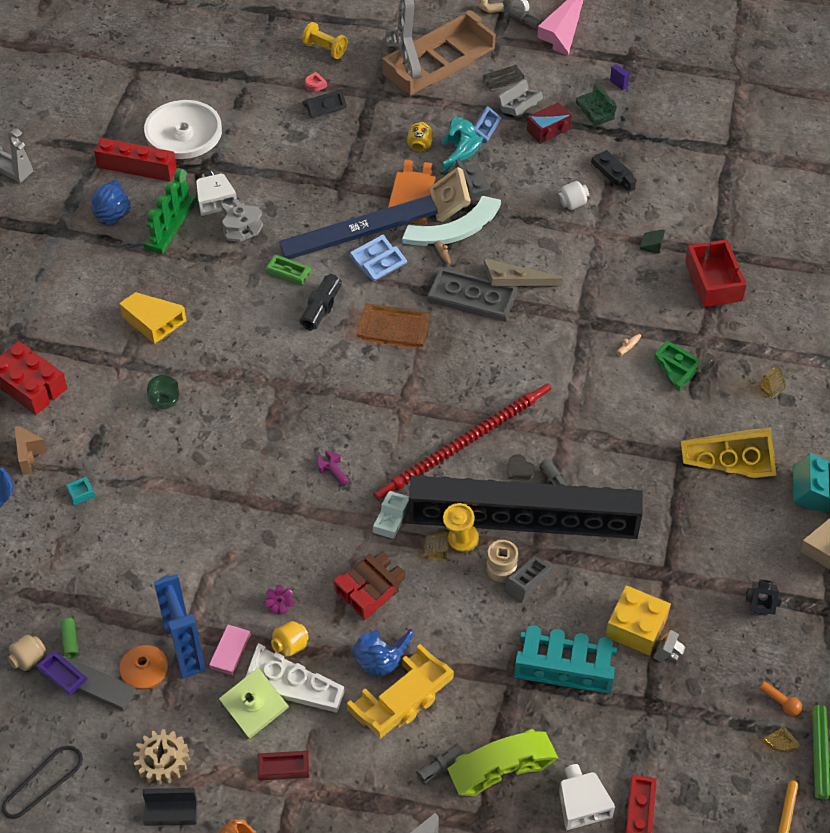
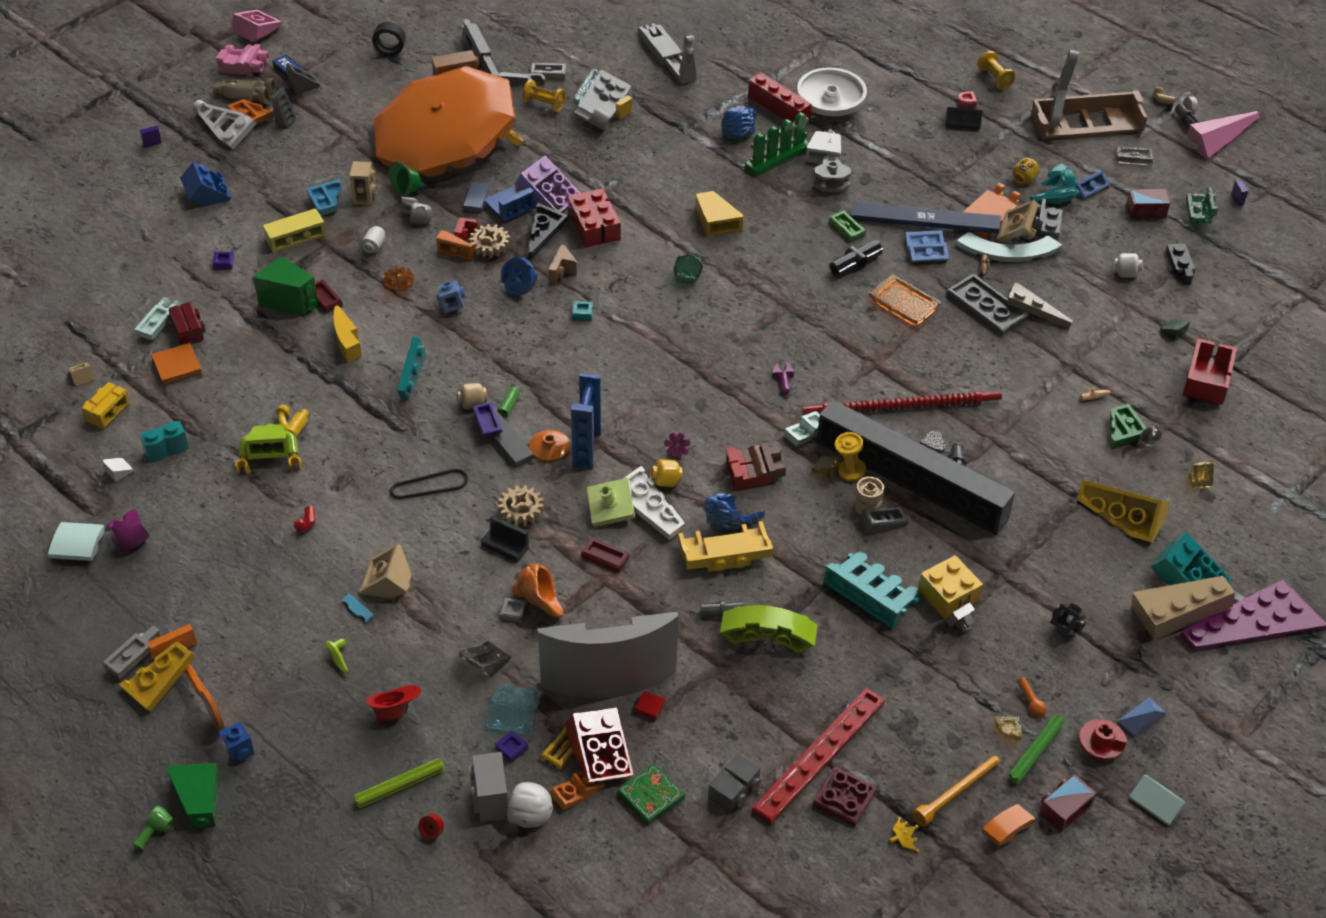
camera: 30 degrees right, 5 degrees down
bright pink tile [209,625,251,676] -> none
light grey bracket [497,79,543,116] -> none
white torso [559,764,615,831] -> none

